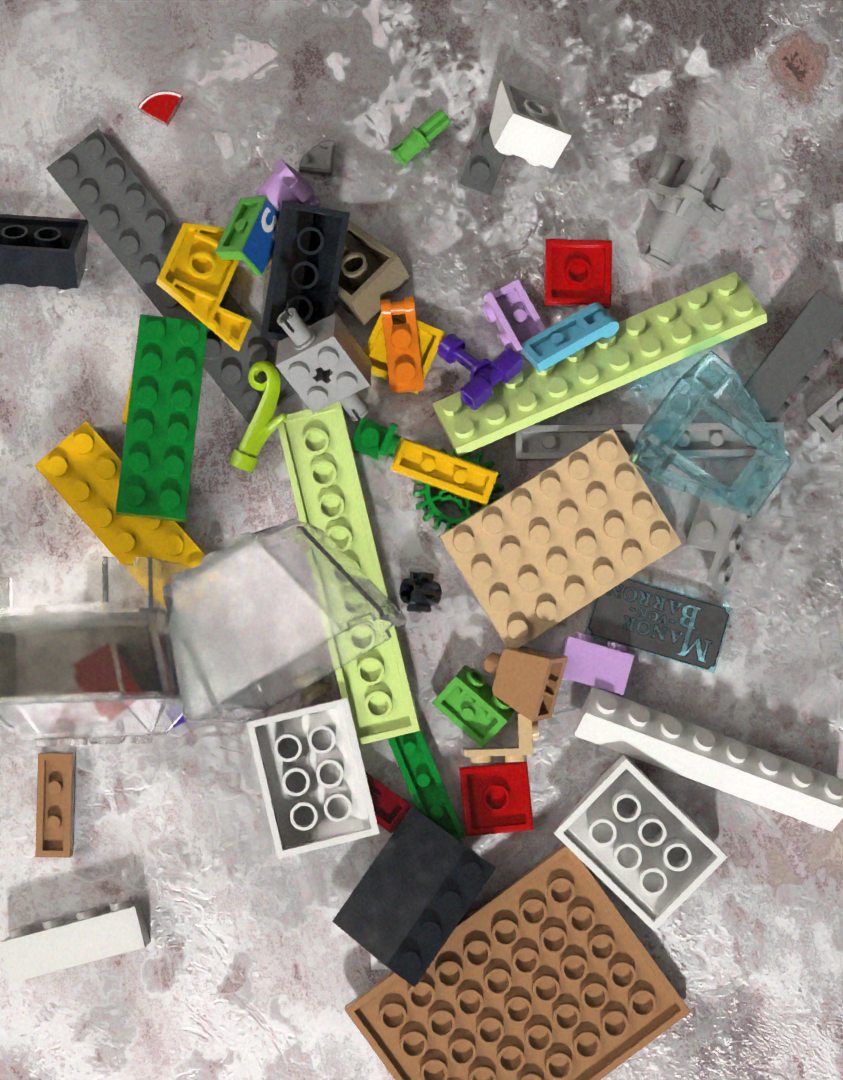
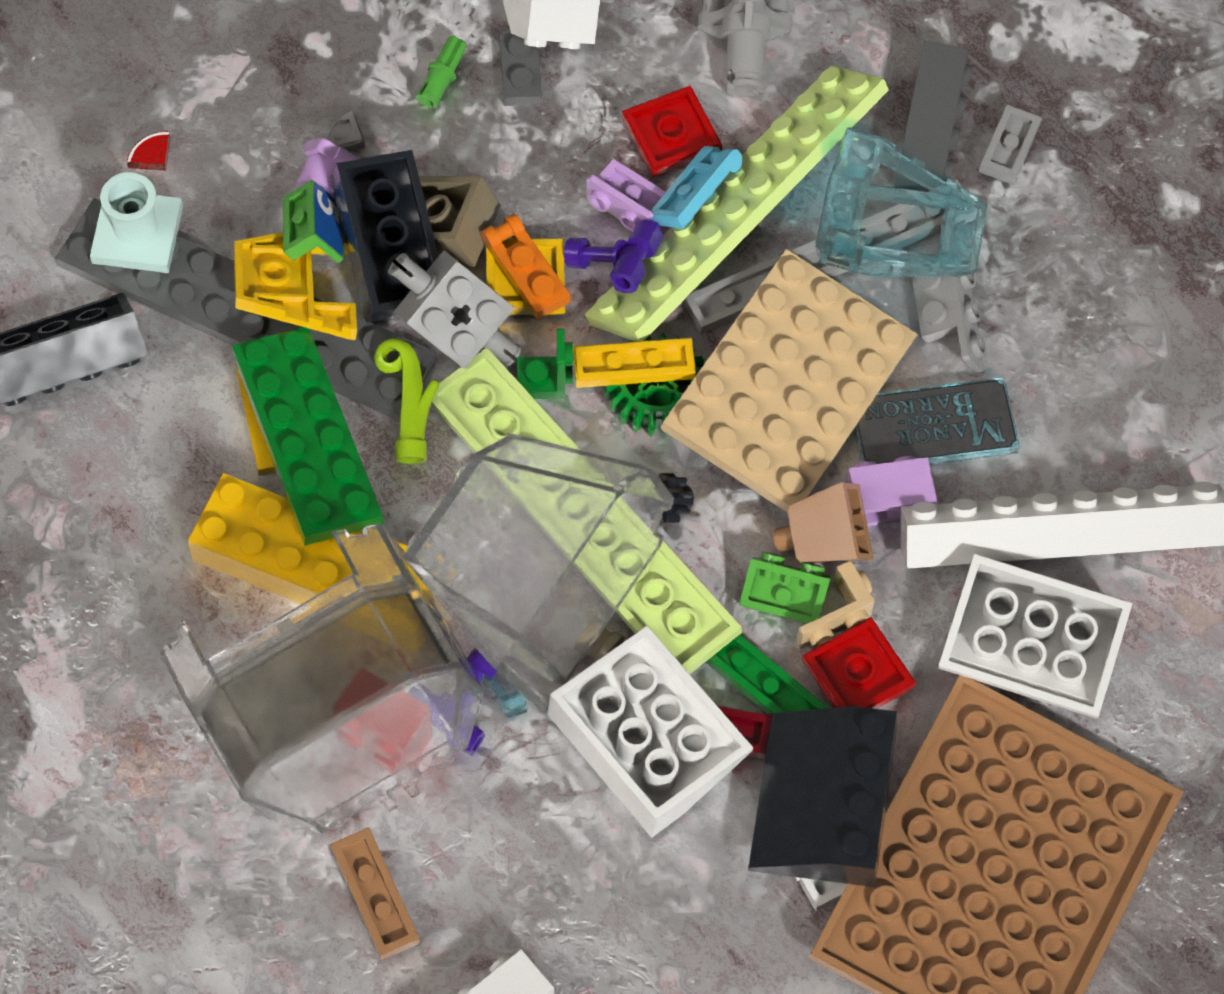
camera: 25 degrees left, 20 degrees down
none -> light aqua plant [90,172,183,273]

